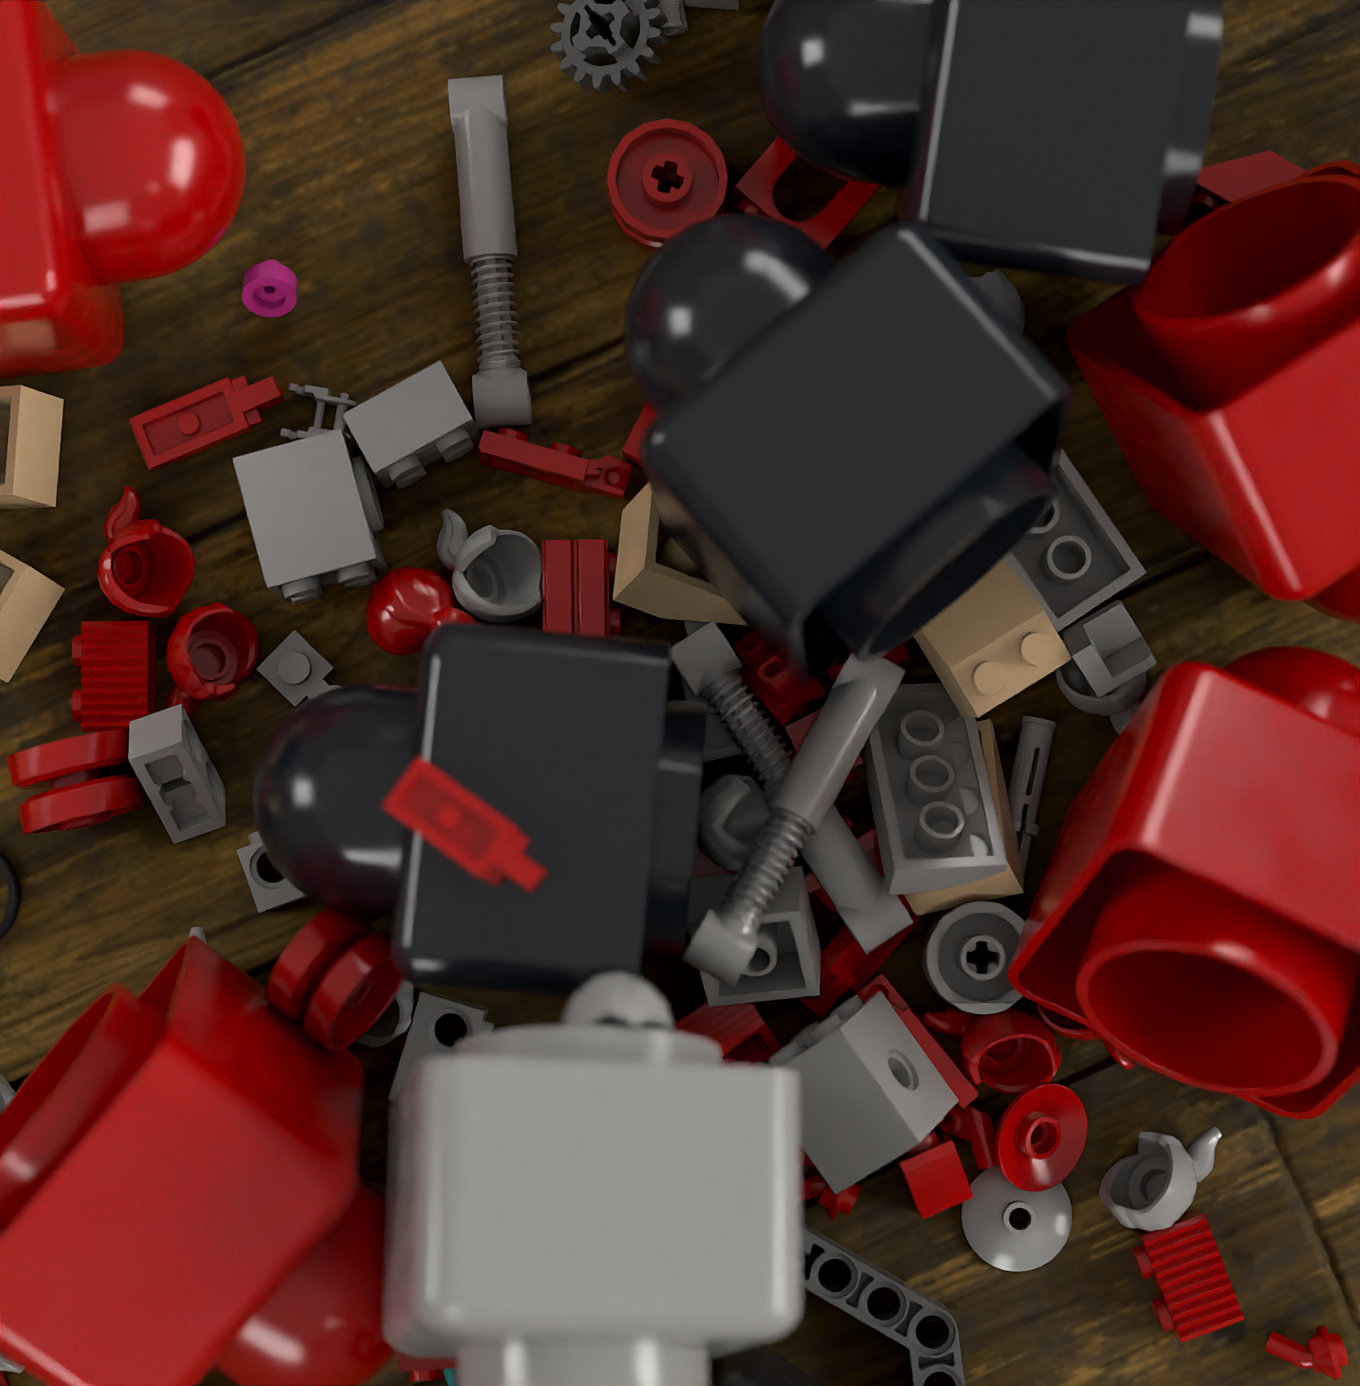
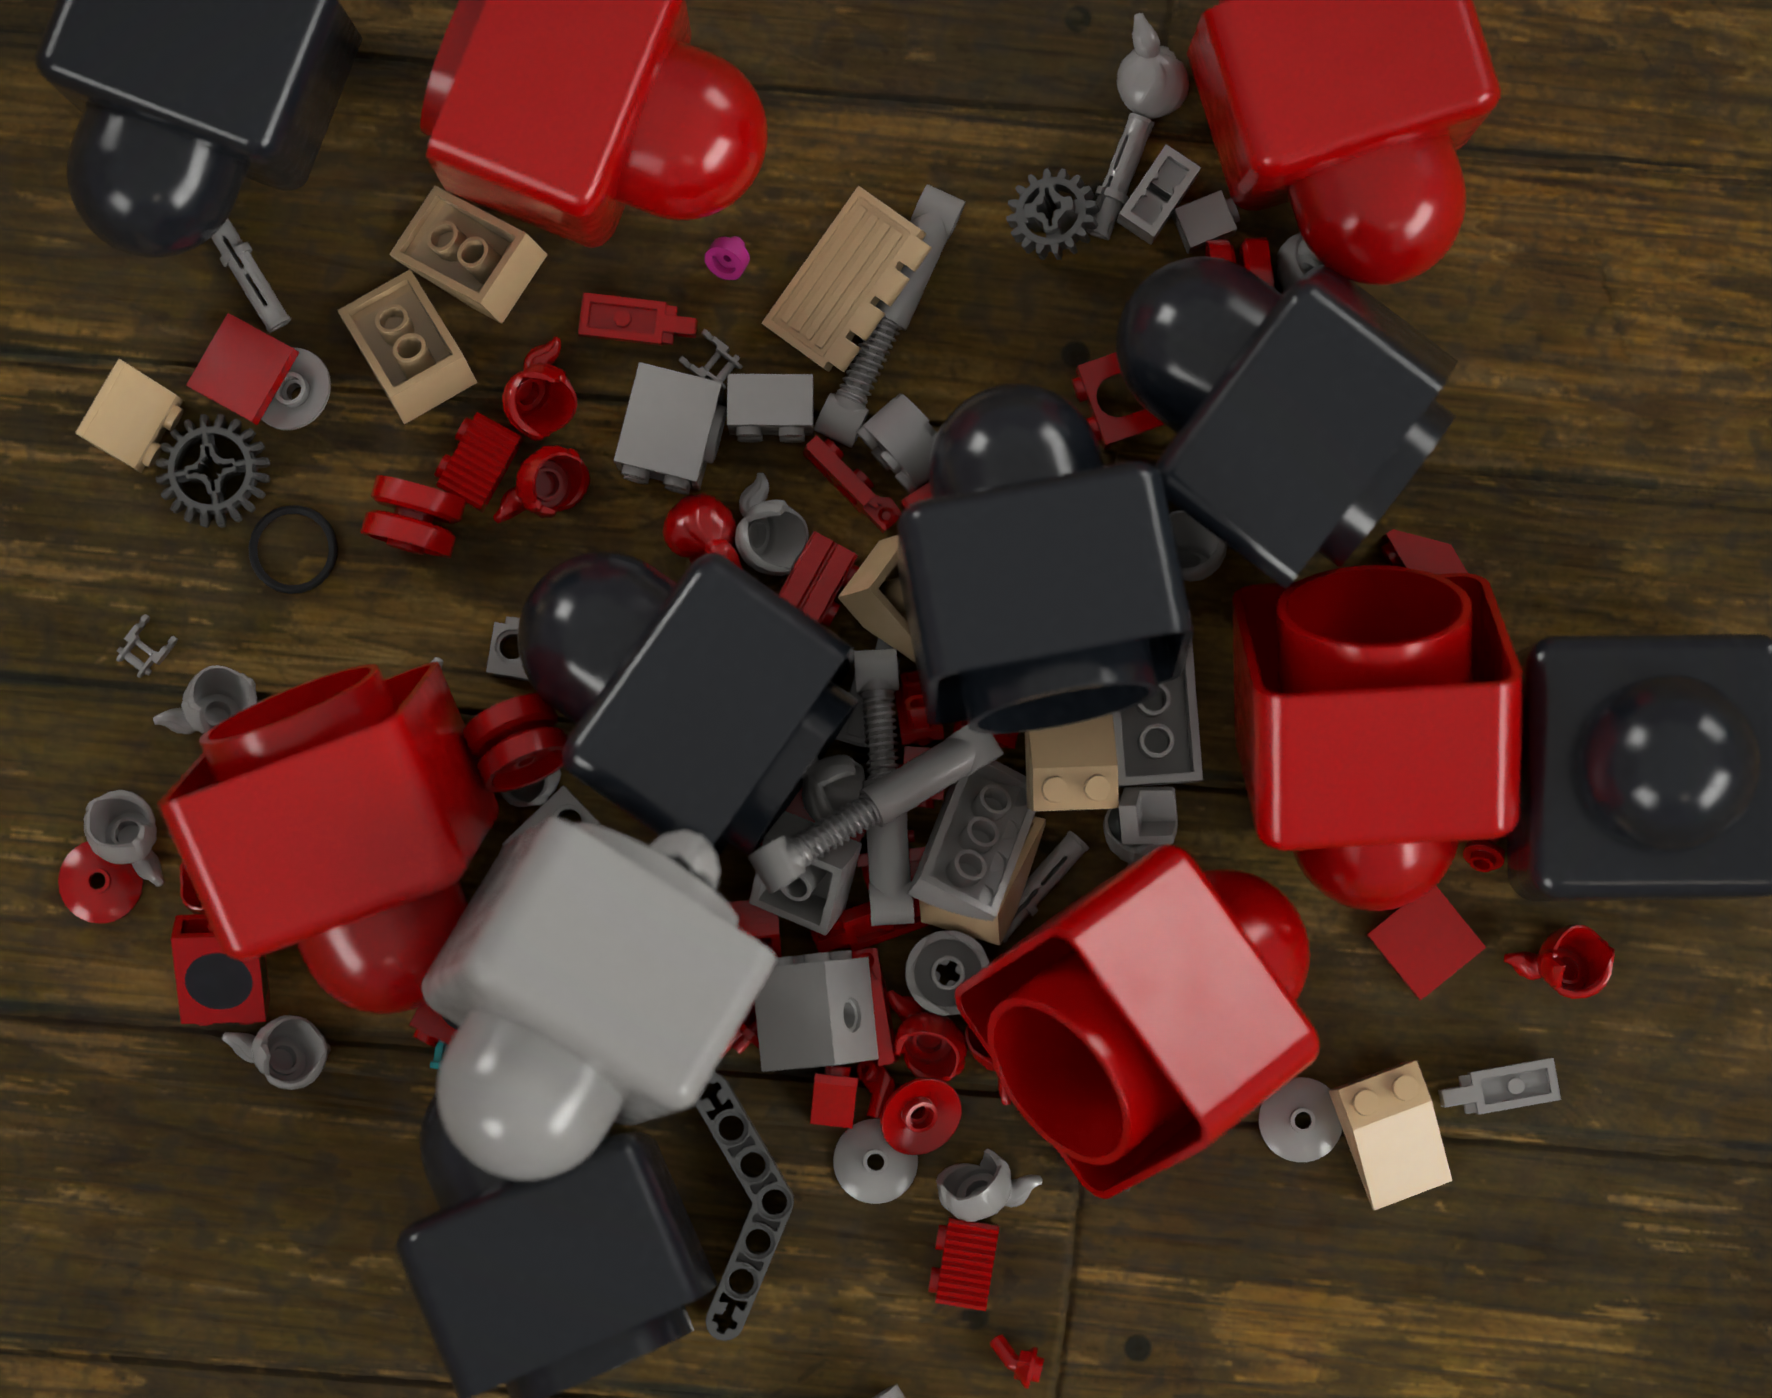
camera: 25 degrees right, 0 degrees up
light grey brick [129,704,226,844] -> none
light grey plate [256,630,341,708] -> none
red hinge [381,756,547,892] -> none
red wheel [607,118,728,252] -> none
red plate [800,1174,863,1221] -> none
none -> tan hinge [761,185,932,372]
none -> light grey brick [856,394,937,494]

